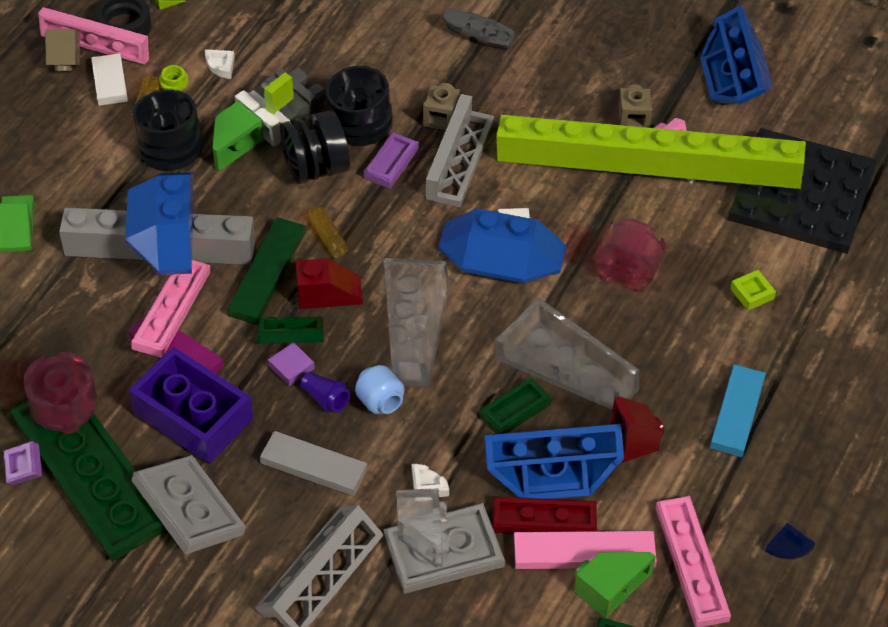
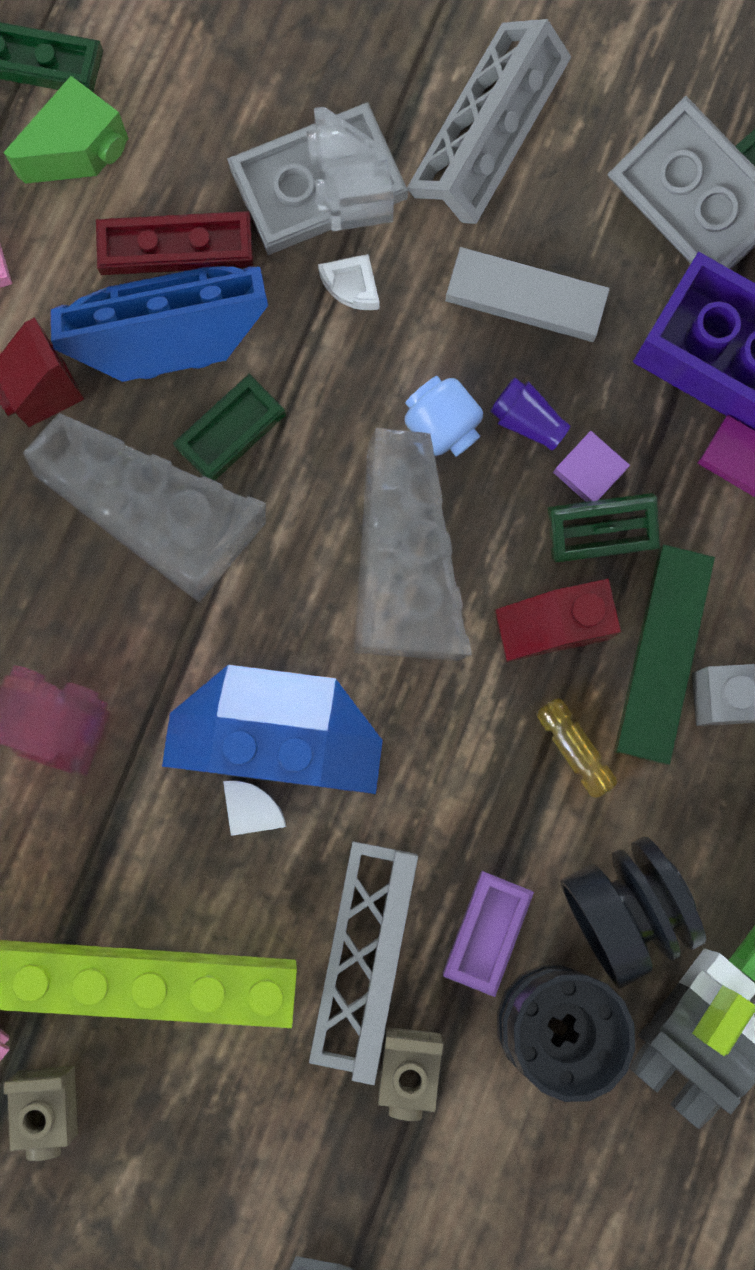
camera: 175 degrees right, 30 degrees up
bright pink tile [514,531,657,569] -> none

